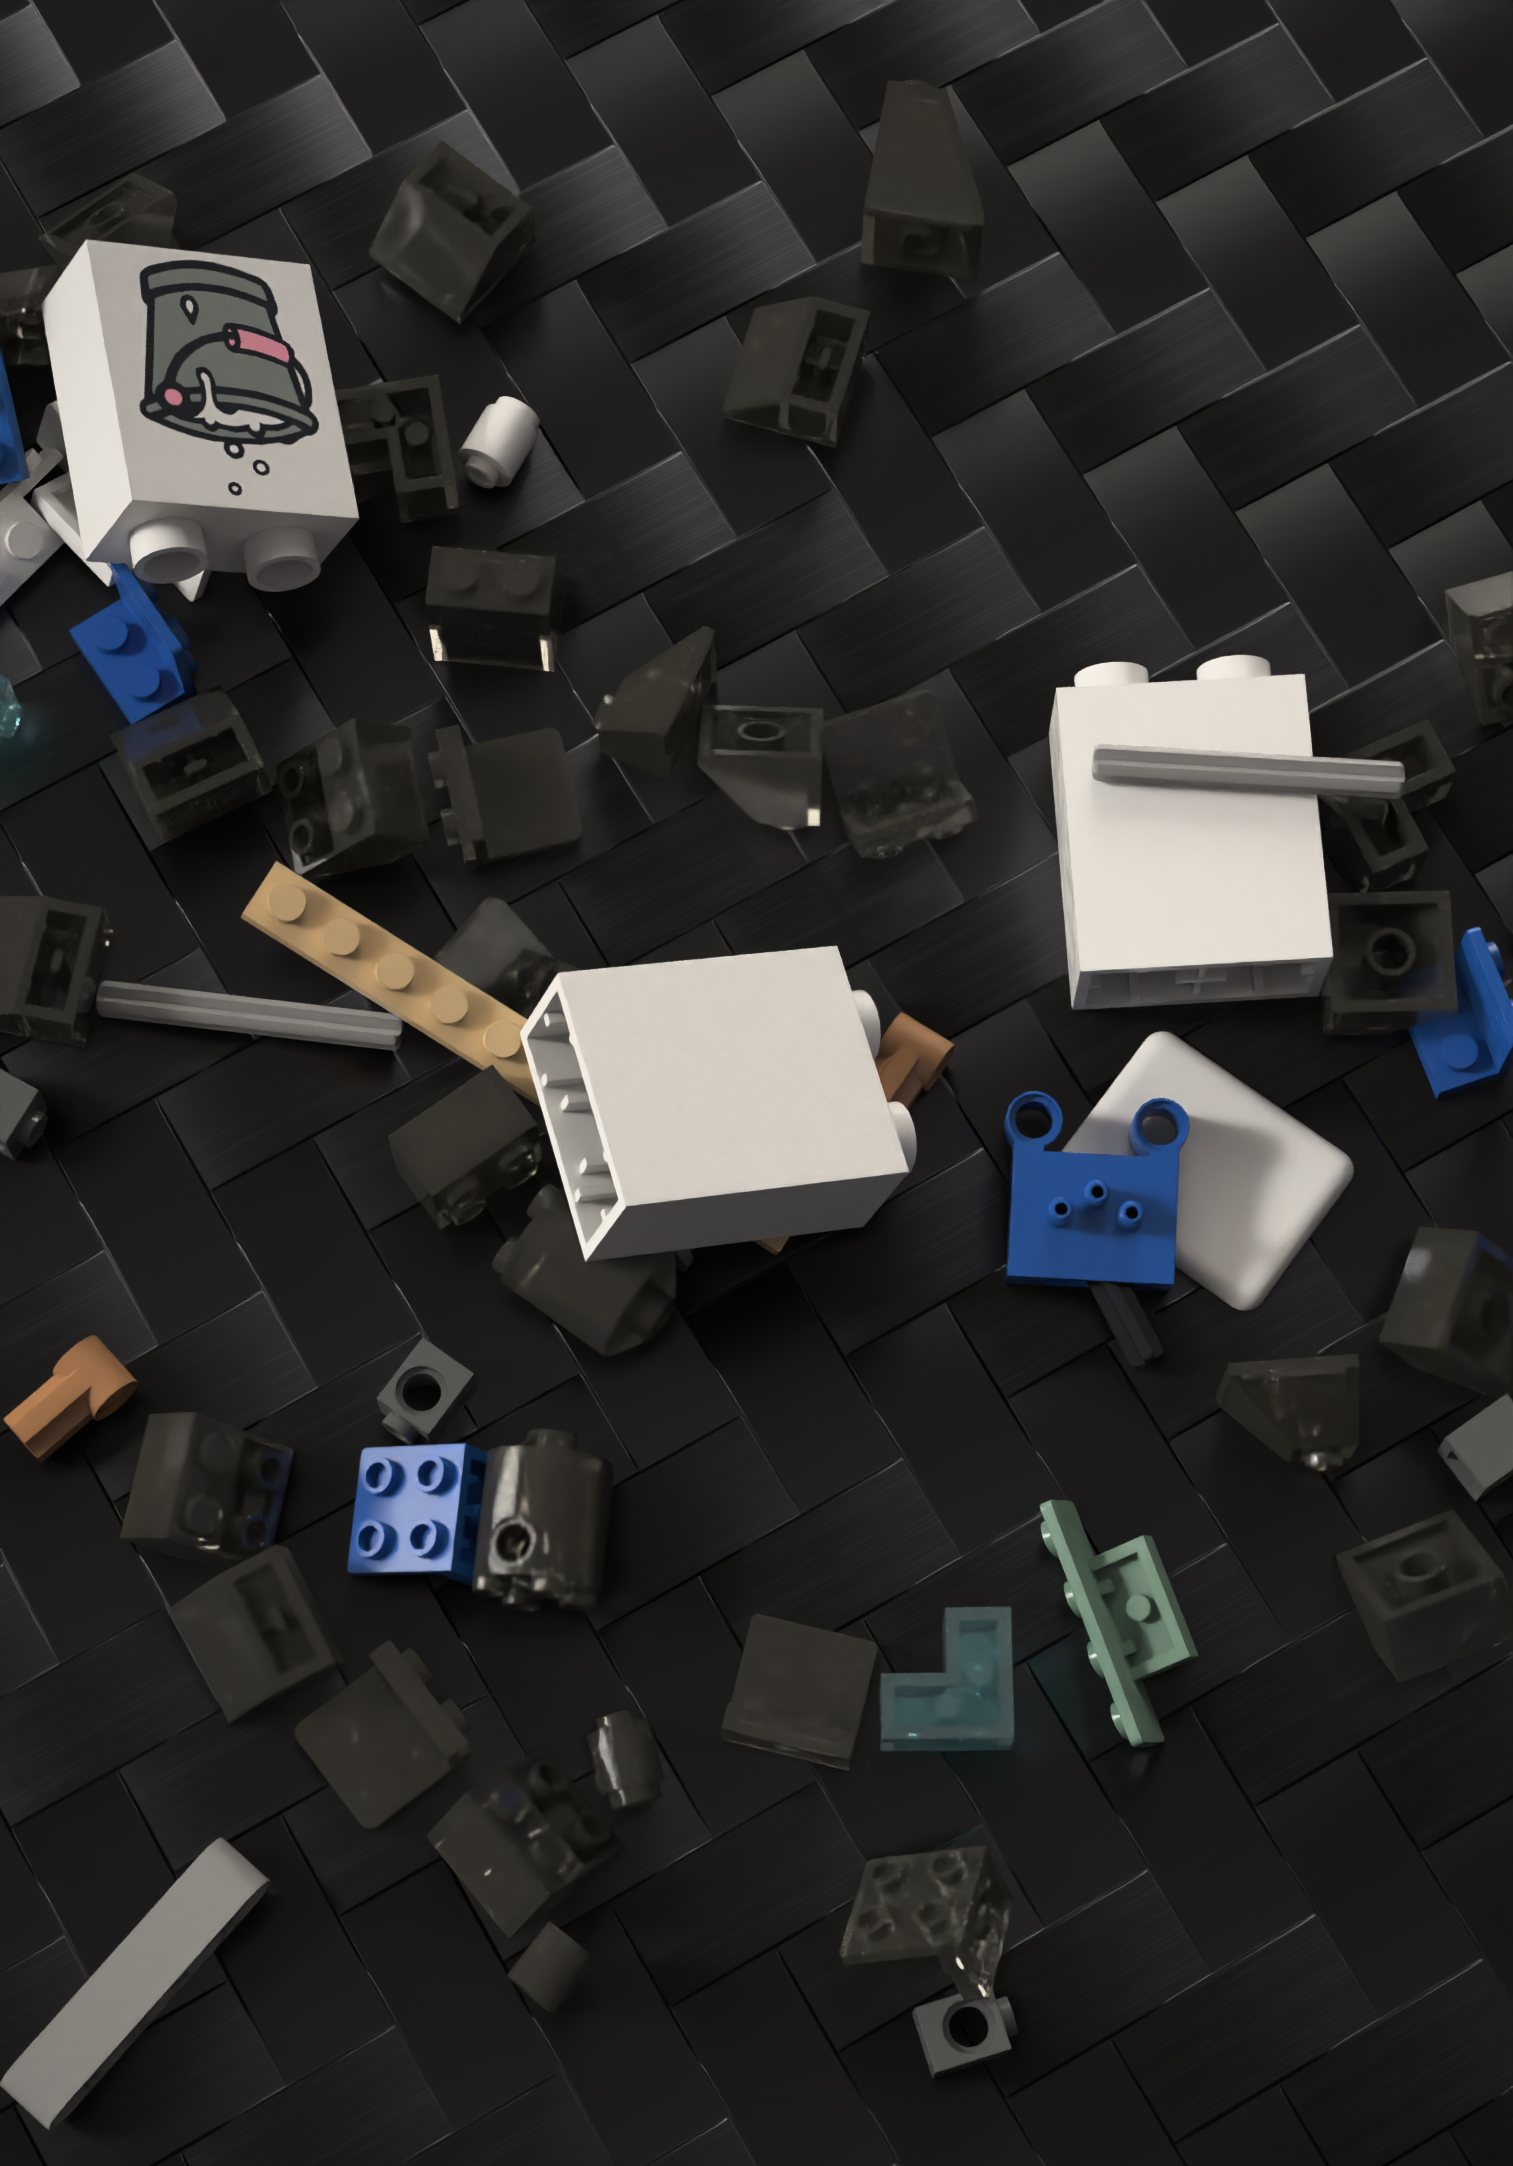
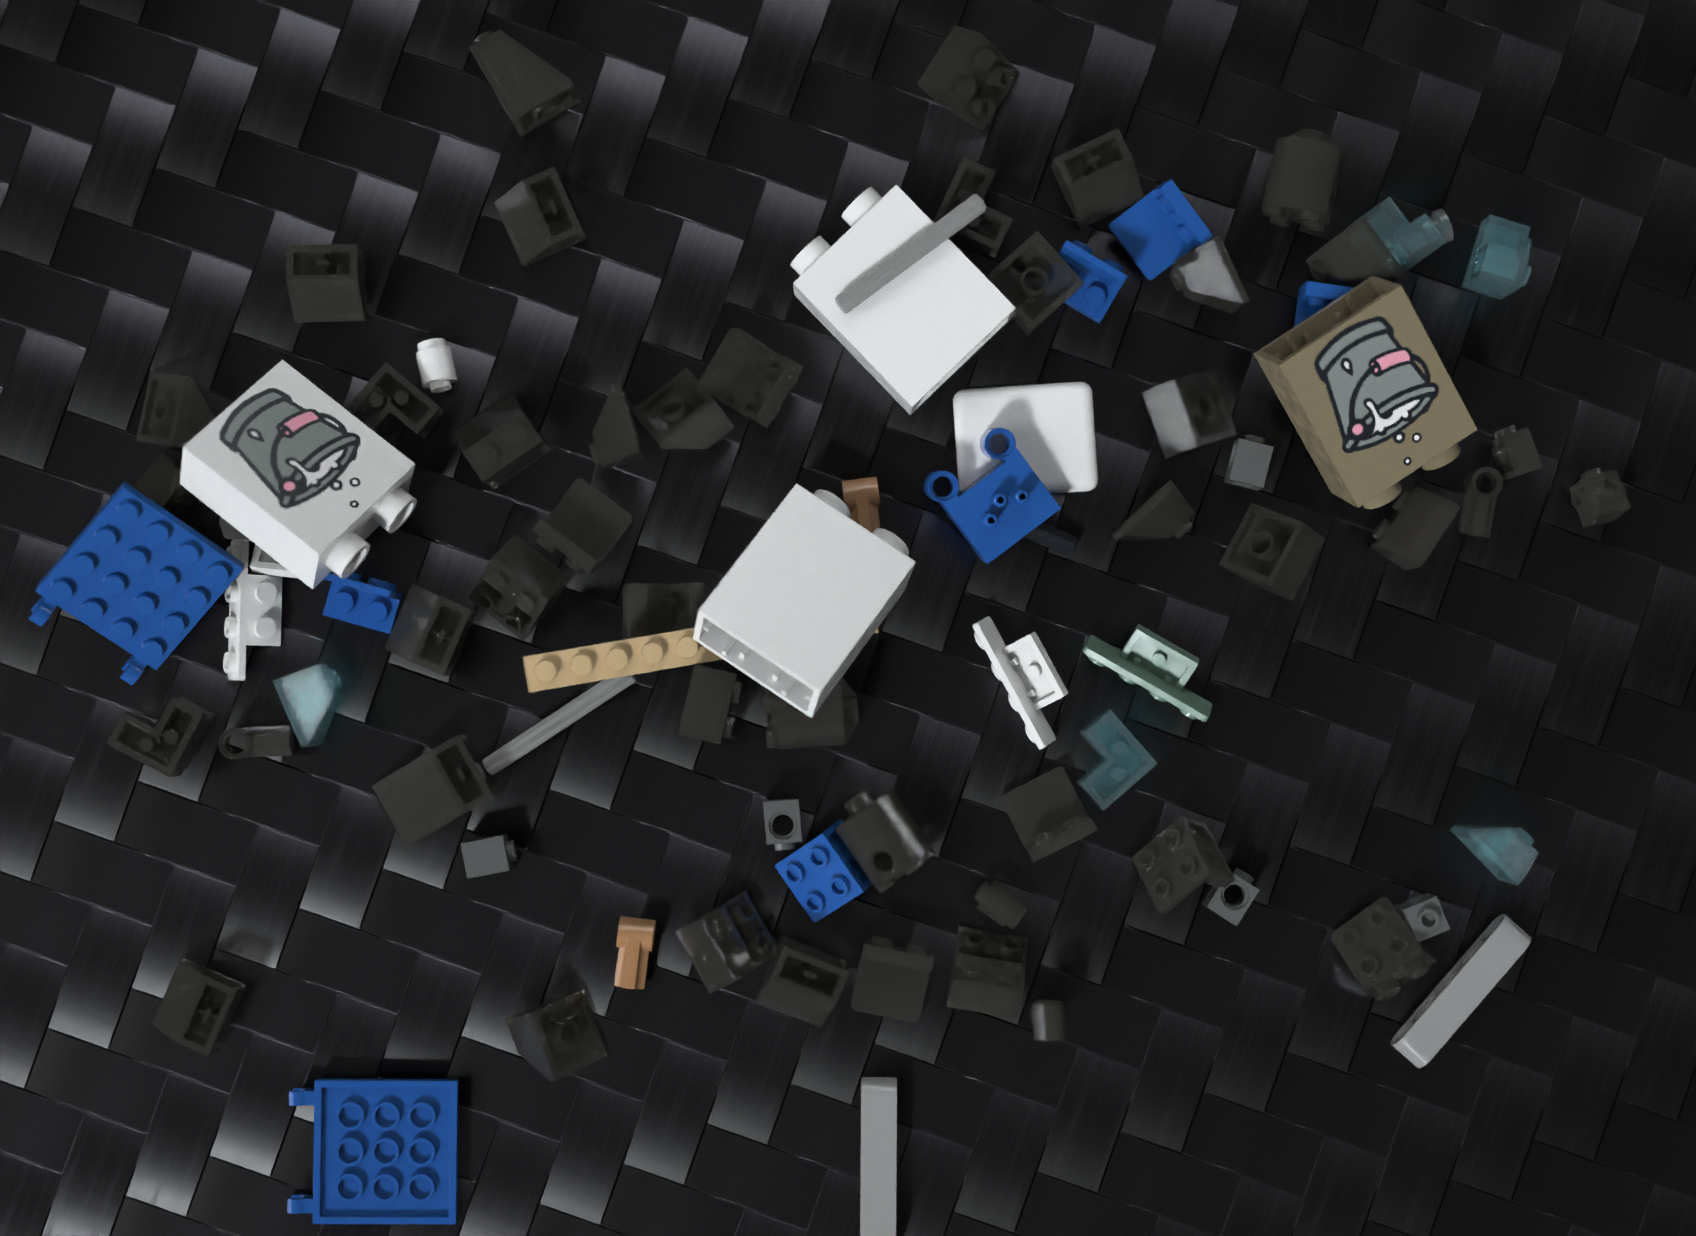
camera: 45 degrees left, 15 degrees up
none -> white bracket [972,616,1068,749]

